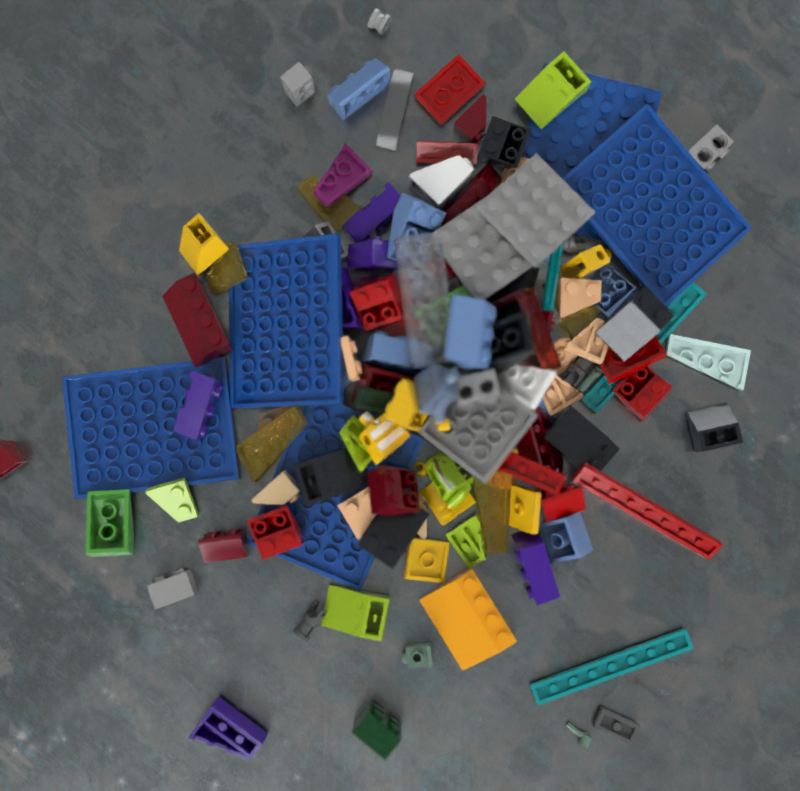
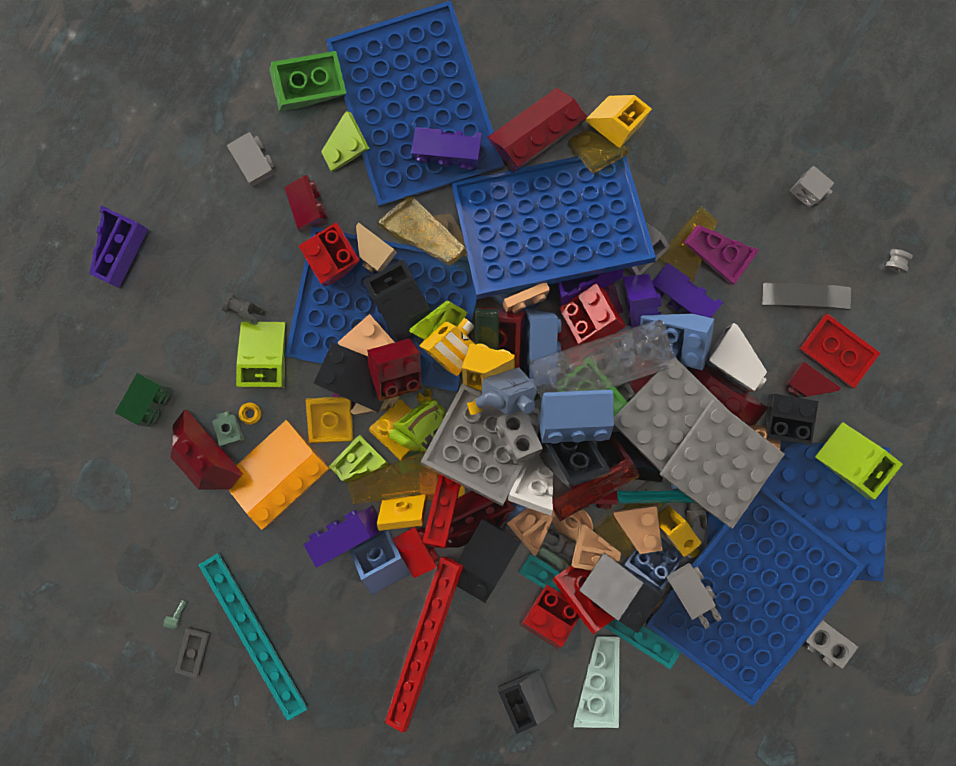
camera: 75 degrees right, 0 degrees up
medium blue slope [327,58,390,120] -> none
red plate [416,141,478,164] -> none
none -> dark red wedge [170,409,243,490]
none -> yellow plate [239,403,261,425]
none -> light grey hinge [666,563,722,629]

